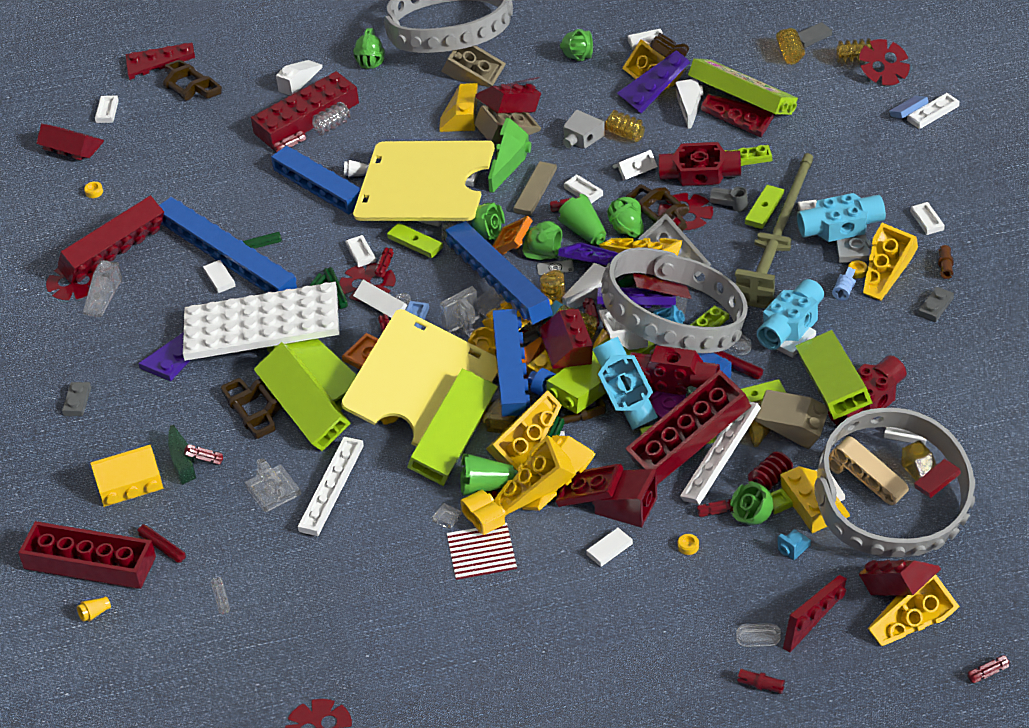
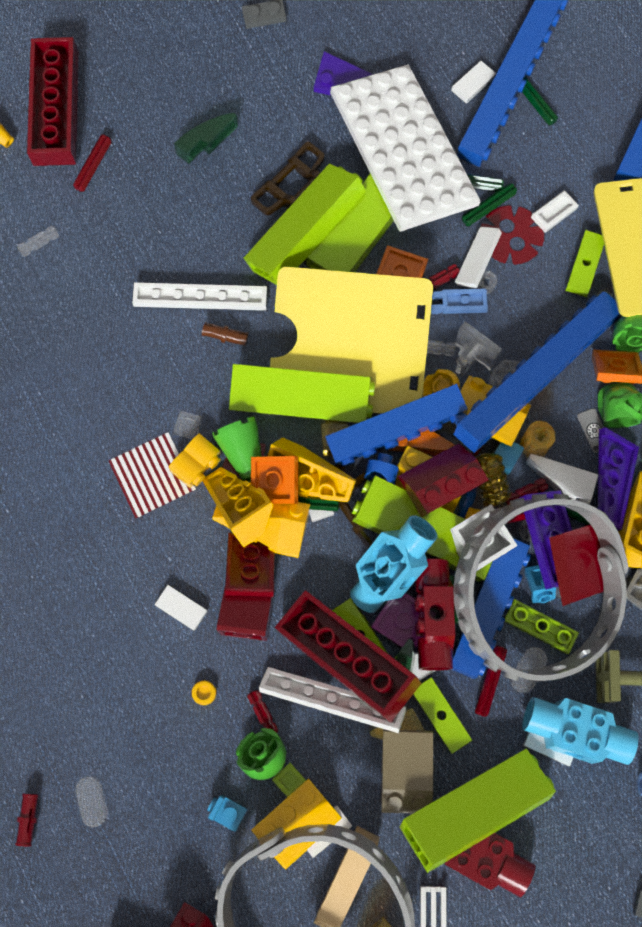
camera: 70 degrees right, 30 degrees up
yellow slope [91,445,163,507] -> none
axle [184,444,223,465] -> none
clear bracket [245,458,301,513] -> none
dark red axle [374,247,394,278] -> none
dark red piece [748,451,793,491] -> none
dark red wing [783,575,847,653] -> none
none -> reddish brown pin [202,322,249,346]
none -> orange plate [251,456,298,504]

